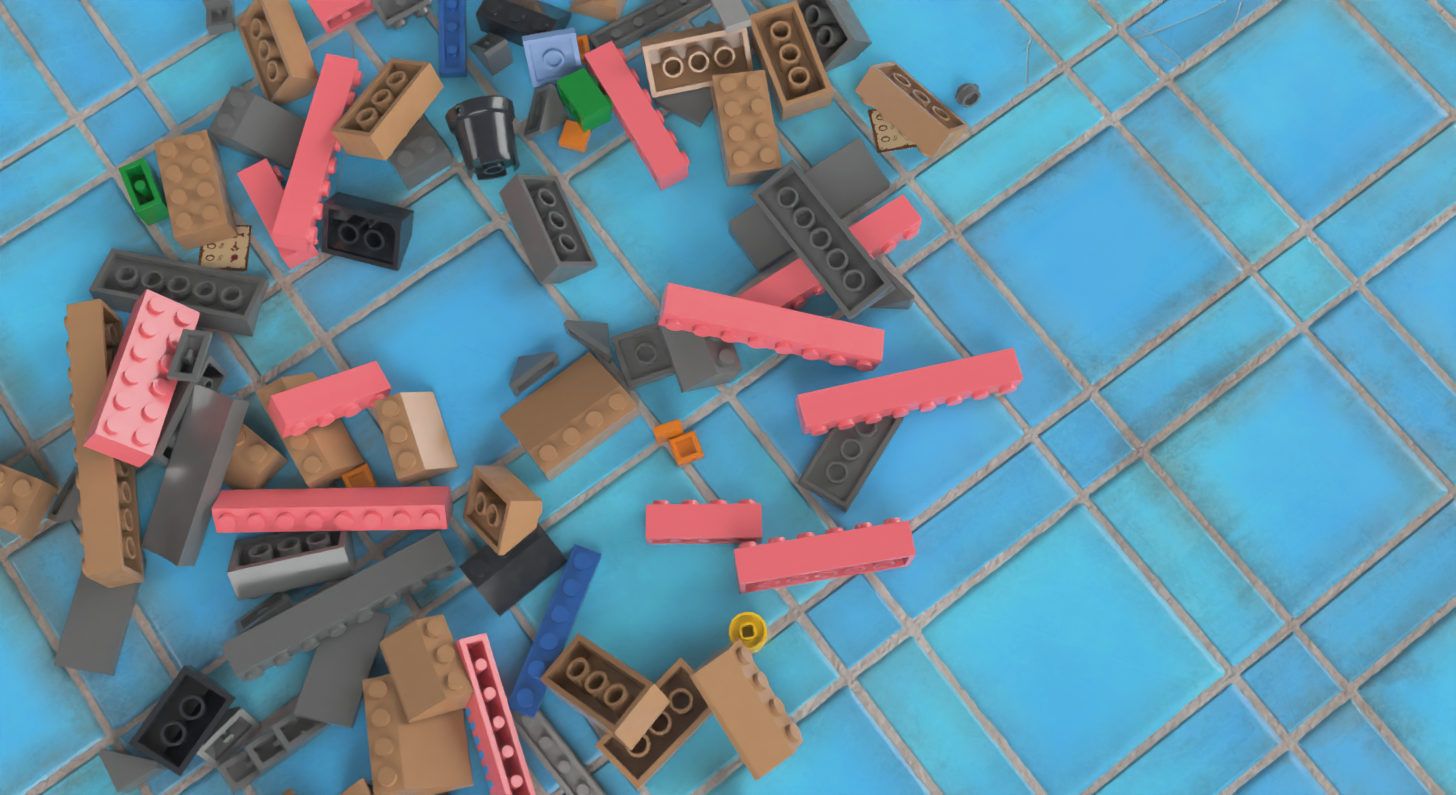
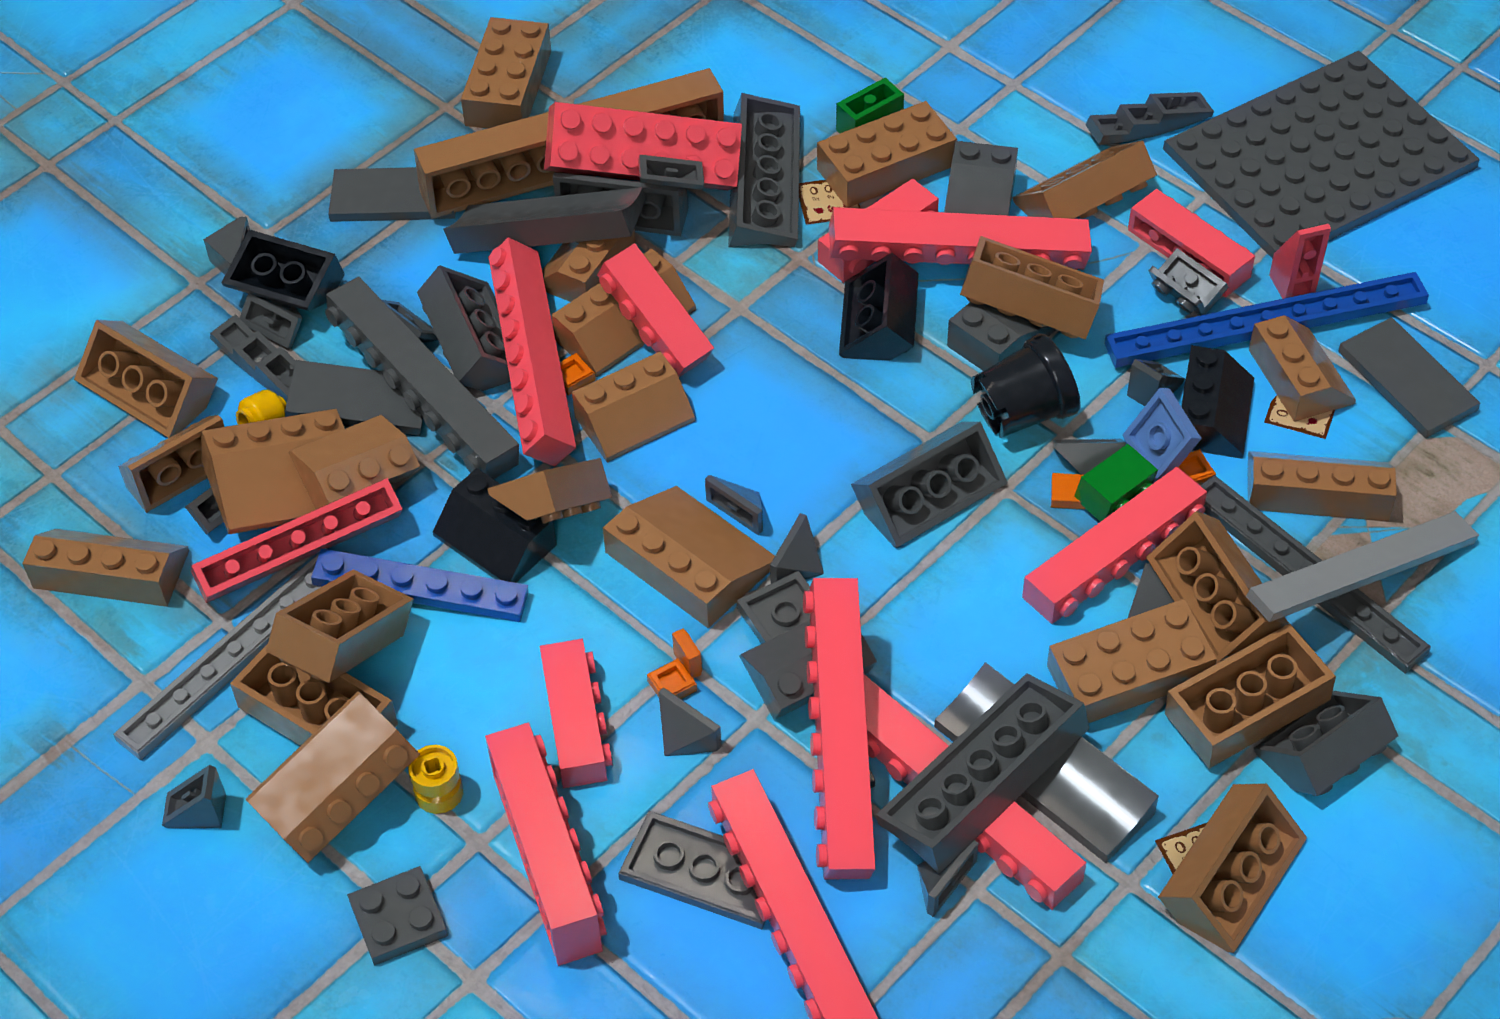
camera: 80 degrees right, 20 degrees down
dark grey plate [955,83,981,108] -> none
none -> yellow head [236,390,287,425]
none -> dark grey plate [347,866,448,966]
none -> dark grey slope [659,687,722,756]

